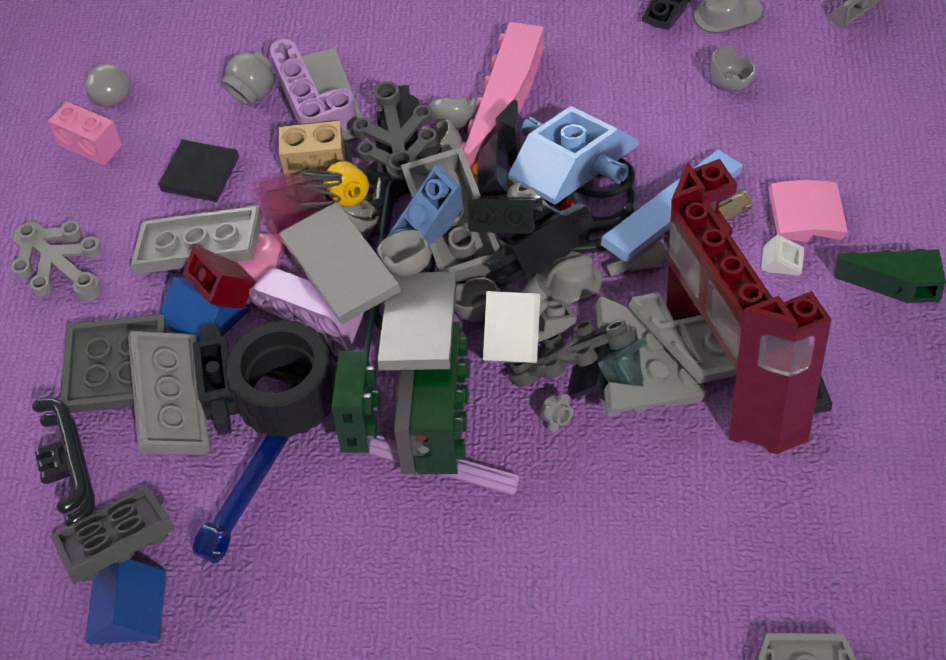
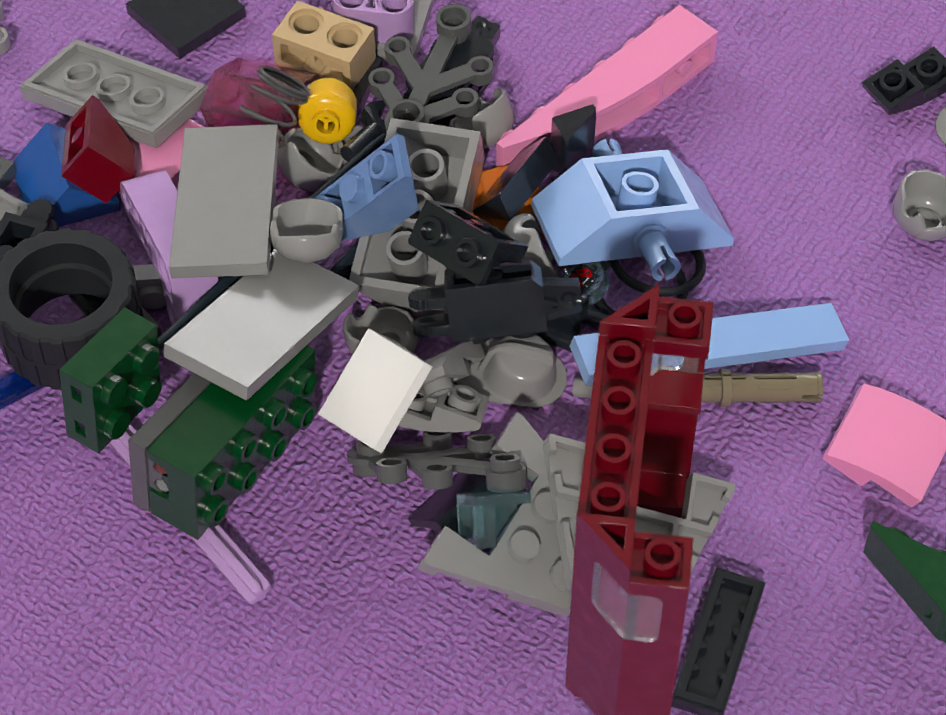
camera: 25 degrees right, 0 degrees up
light grey hair [429,97,476,129] -> none
light grey plate [540,393,574,433] -> none
white slope [761,234,804,276] -> none

